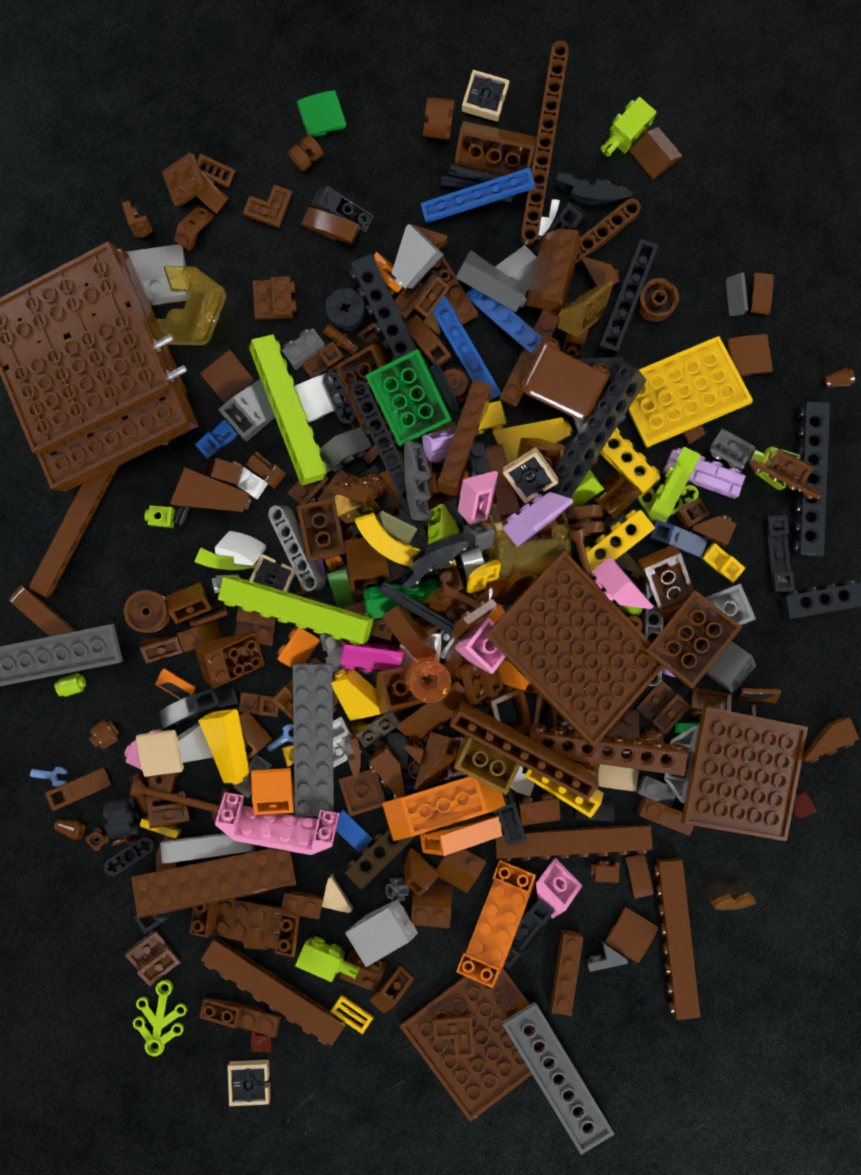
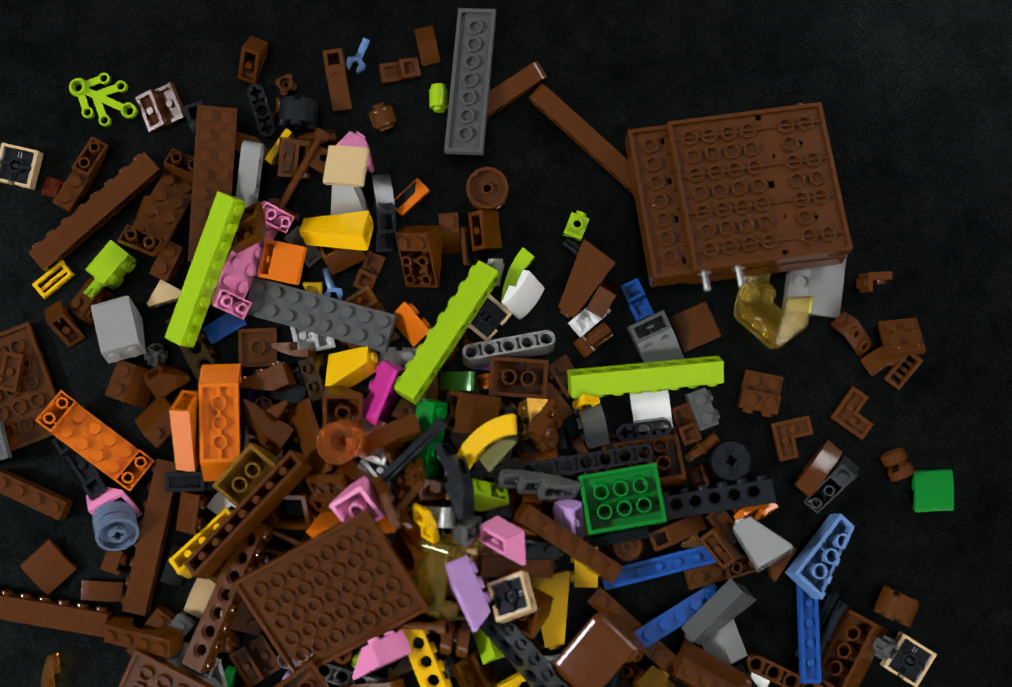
camera: 115 degrees right, 0 degrees up
reddish brown cone [54,819,85,840] -> none
reddish brown slope [140,631,183,663] -> none
reddish brown plate [235,606,277,646] -> none
dark grey slope [586,941,628,972] -> none
none -> sand blue wheel [92,501,140,551]
none -> reddish brown arch [103,614,184,658]
none -> lime brick [164,191,247,348]
none -> reddish brown slope [231,201,266,254]
none -> reddish brown slope [238,36,269,84]
none -> reddish brown slope [378,57,421,84]
none -> reddish brown slope [414,26,441,67]
none -> yellow tile [572,394,600,409]
none -> reddish brown plate [770,415,813,461]
none -> medium blue wedge [785,514,855,600]
none -> dark grey gear [872,635,898,661]

